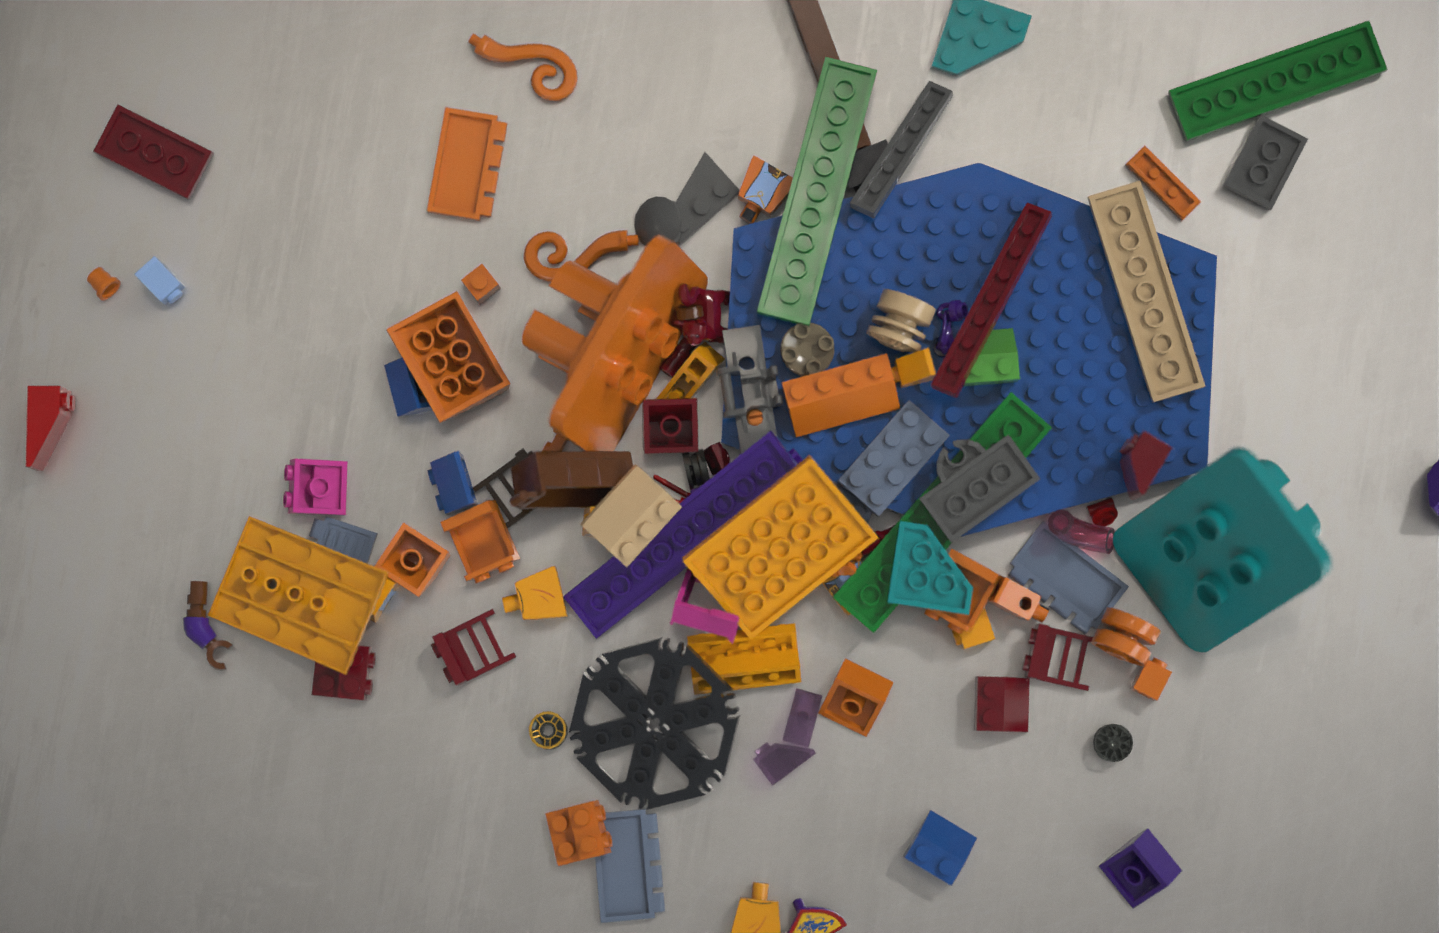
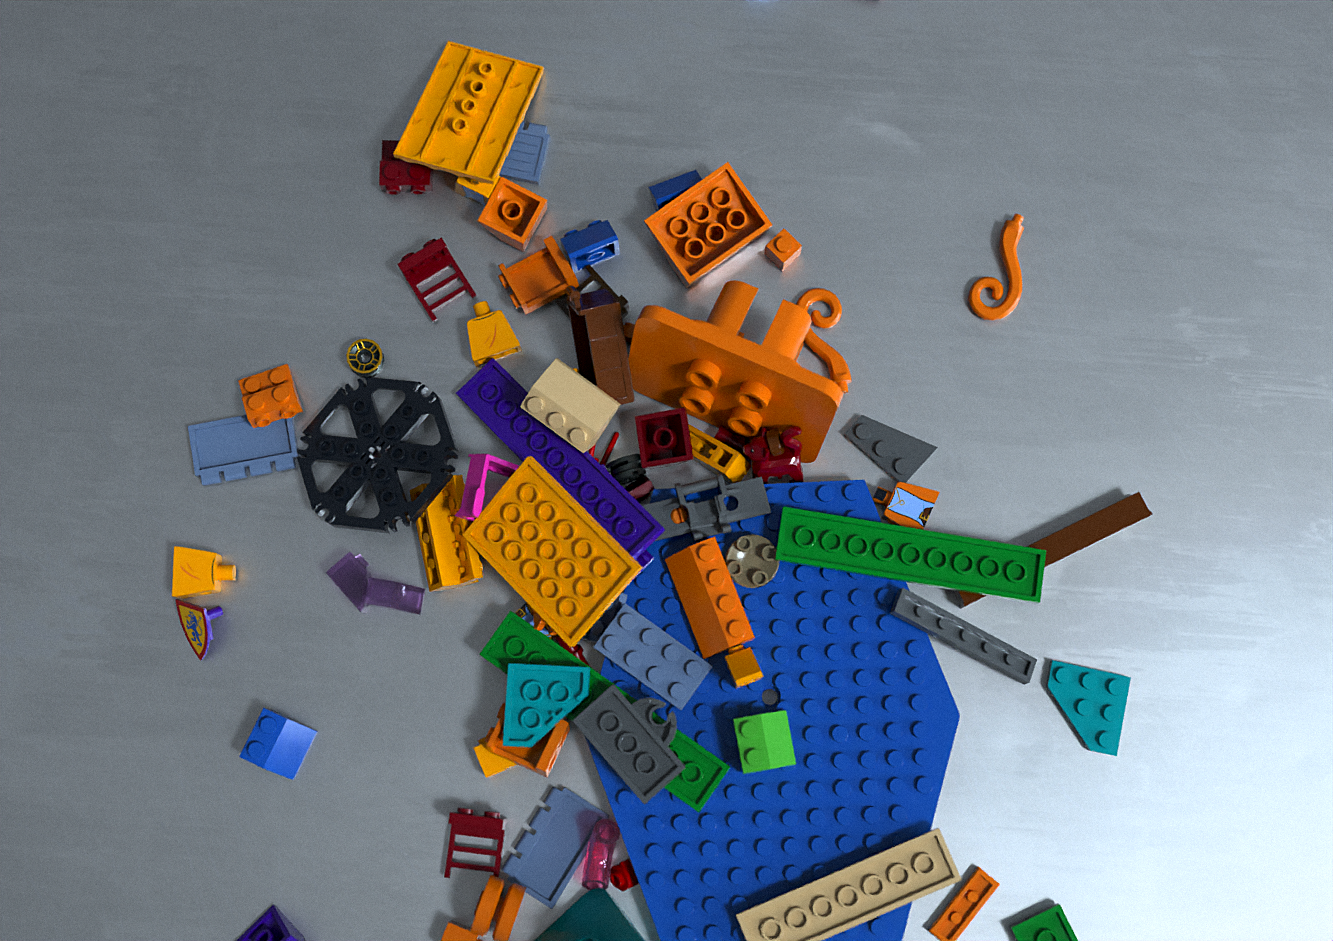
camera: 85 degrees right, 5 degrees down
piece [183,581,233,671] -> none
dark pink plate [283,459,348,515] -> none
orange hinge [427,107,508,221] -> none
dark grey dish [634,196,681,246] -> none
orange slope [818,658,894,737] -> none
black slope [846,139,888,194] -> none
tan wheel [867,289,936,353] -> none
dark red plate [931,202,1052,398] -> none
dark purple piece [936,300,968,355] -> none
dark red slope [974,676,1030,732] -> none
orange torso [988,577,1049,623] -> none
pearl dark grey wheel [1093,724,1133,762] -> none
dark red slope [1119,431,1172,501] -> none

